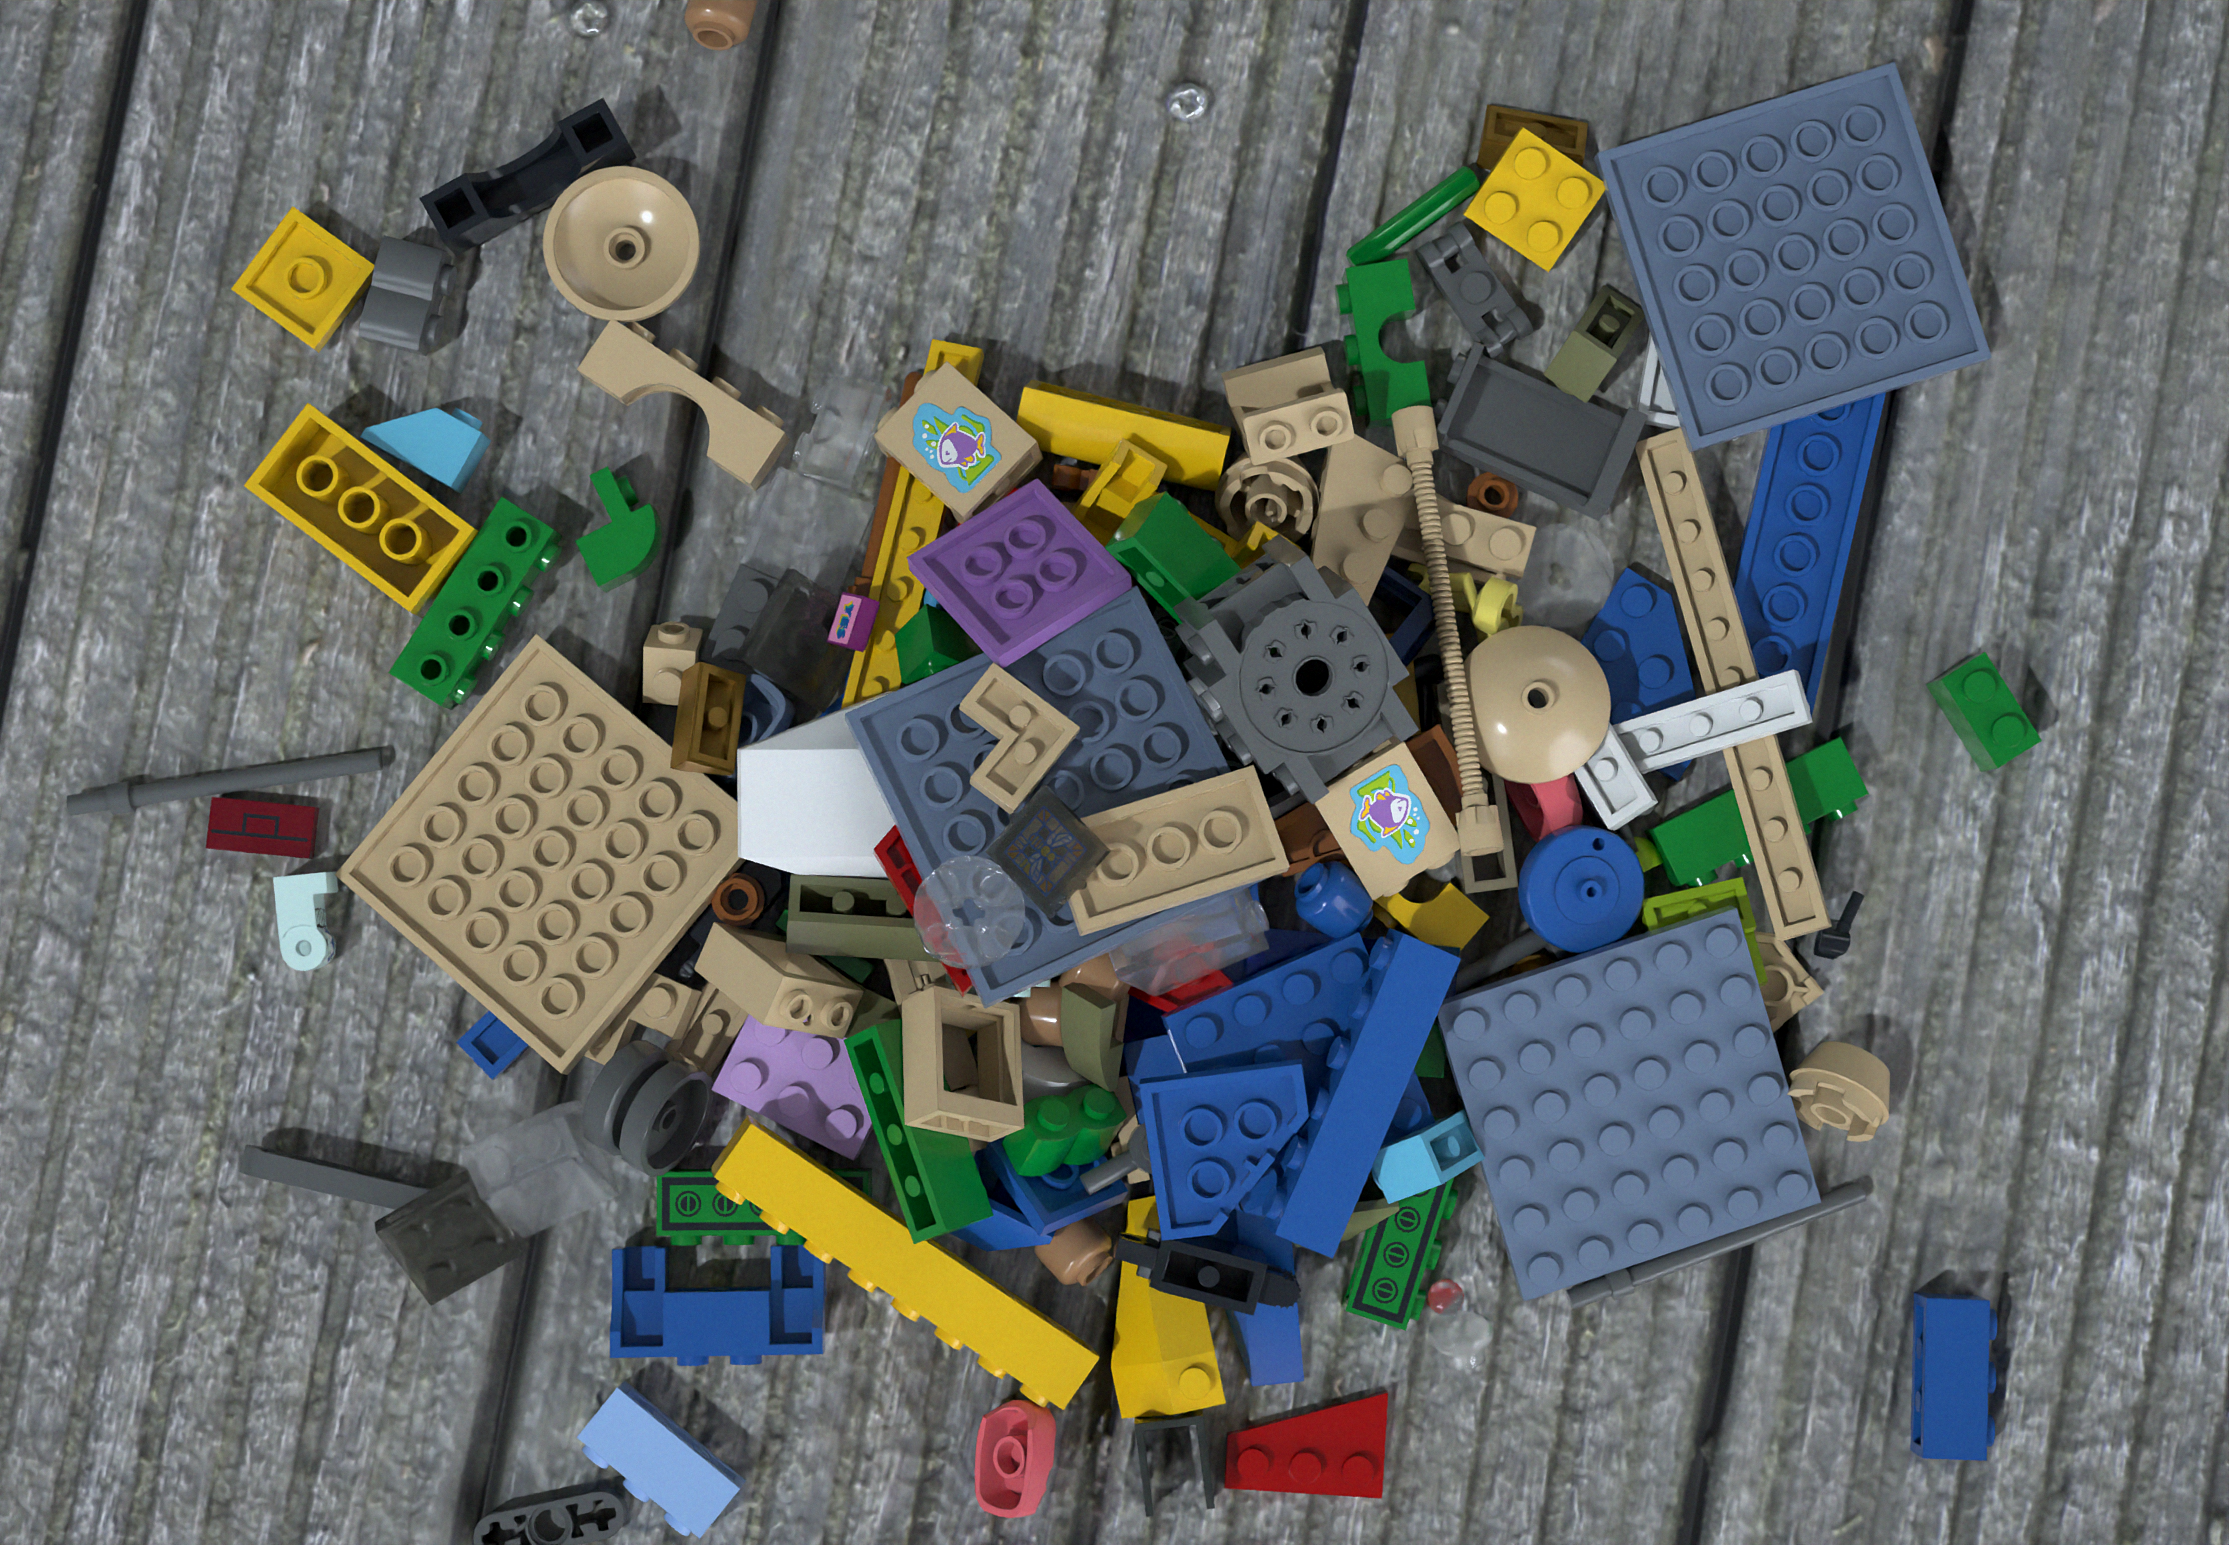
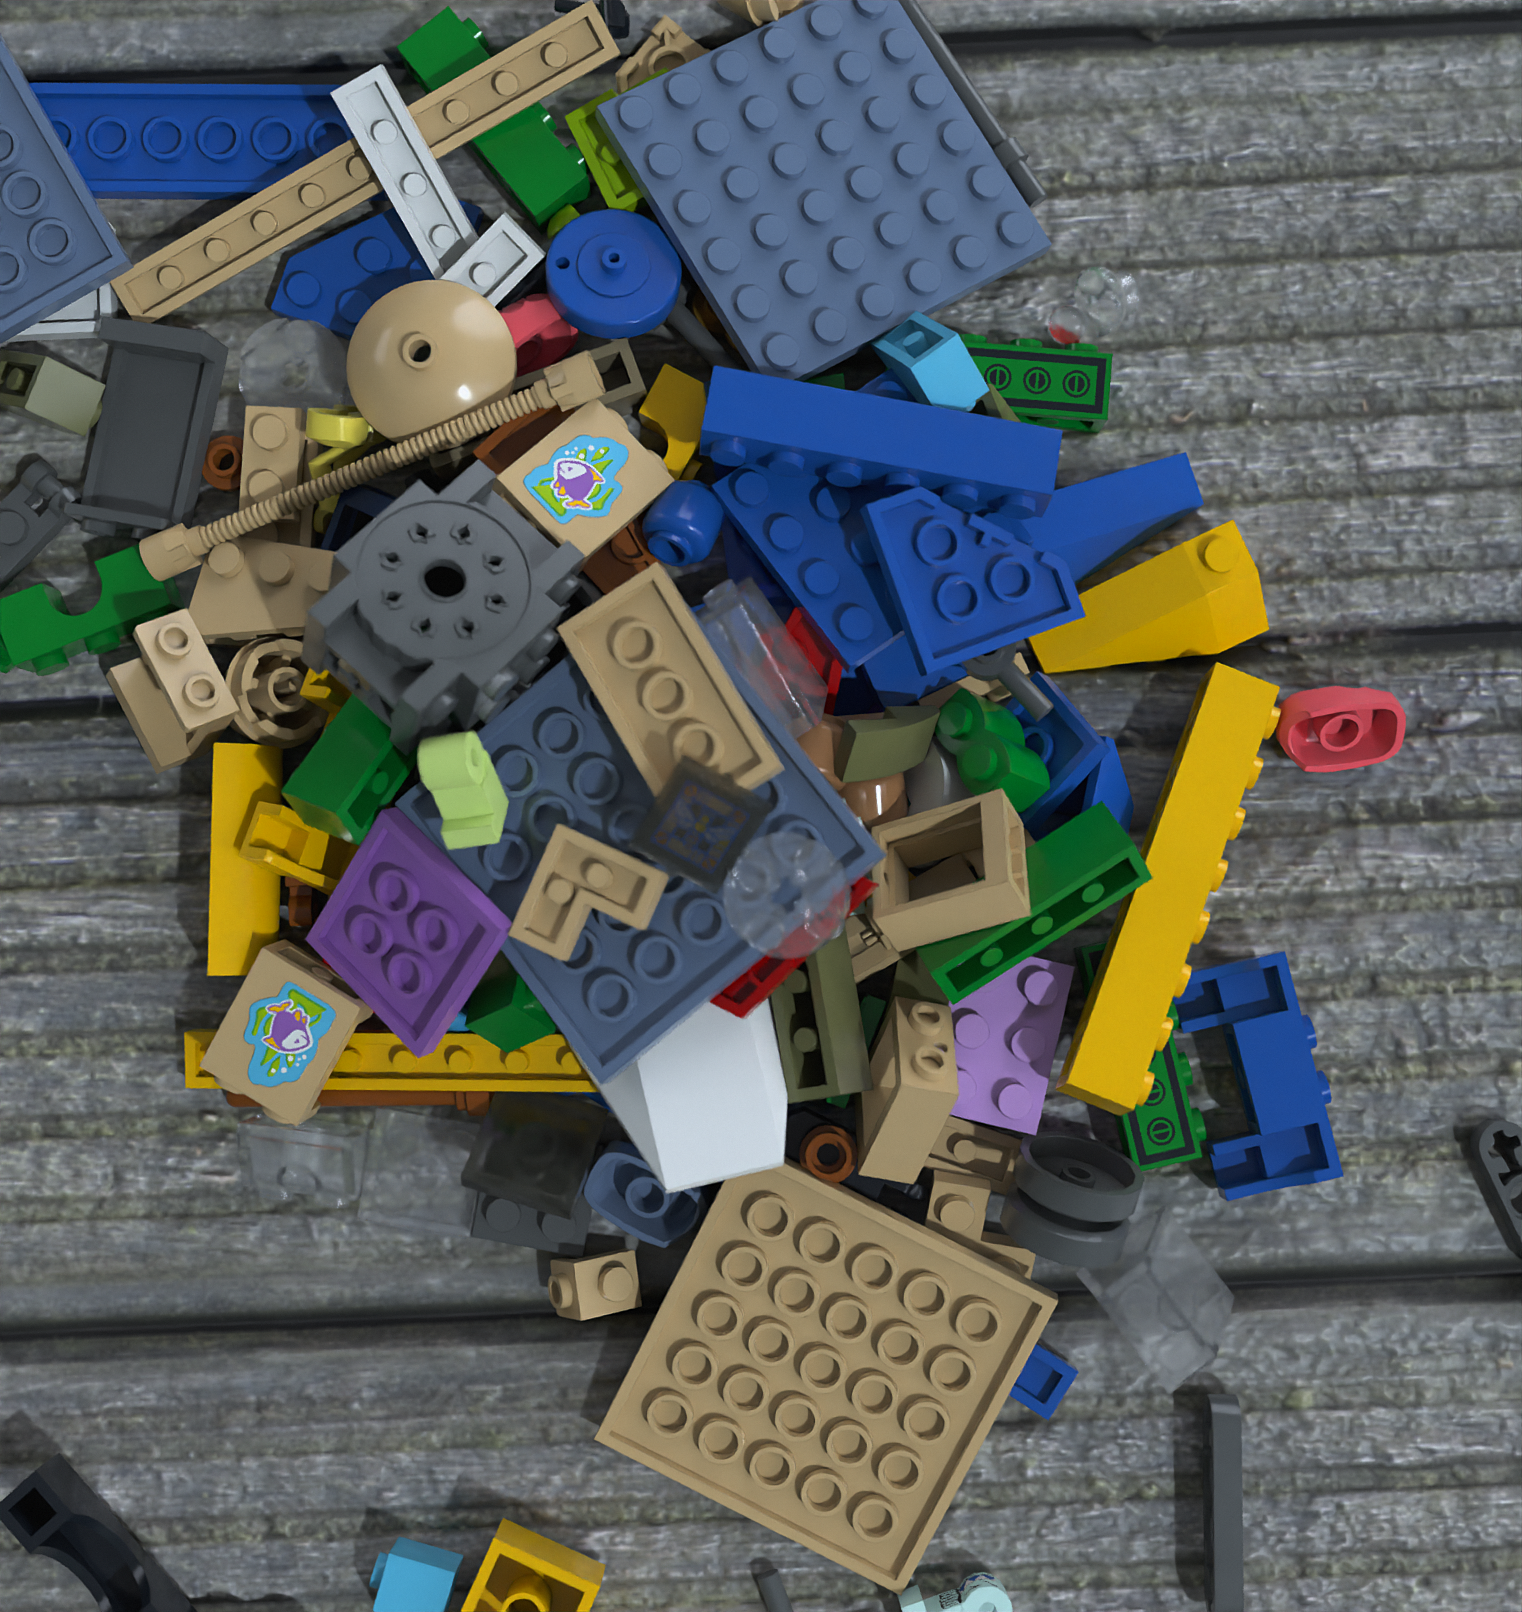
camera: 95 degrees left, 0 degrees up
clear smoke plate [374,1170,523,1306] -> none
green brick [388,496,563,710] -> none
tan dish [543,166,700,323] -> none
green brick [575,466,662,593] -> none
tan arch [577,320,790,491] -> none
light blue brick [577,1381,746,1539] -> none
pearl gold slope [670,662,746,776] -> none
tile [827,592,880,652] -> none
medium nougat head [1034,1215,1113,1286] -> none
black hinge [1113,1228,1301,1316] -> none
pearl dark grey piece [1134,1409,1215,1517] -> none
red wing [1224,1390,1388,1499] -> none
none -> yellowish green leg [418,731,509,850]

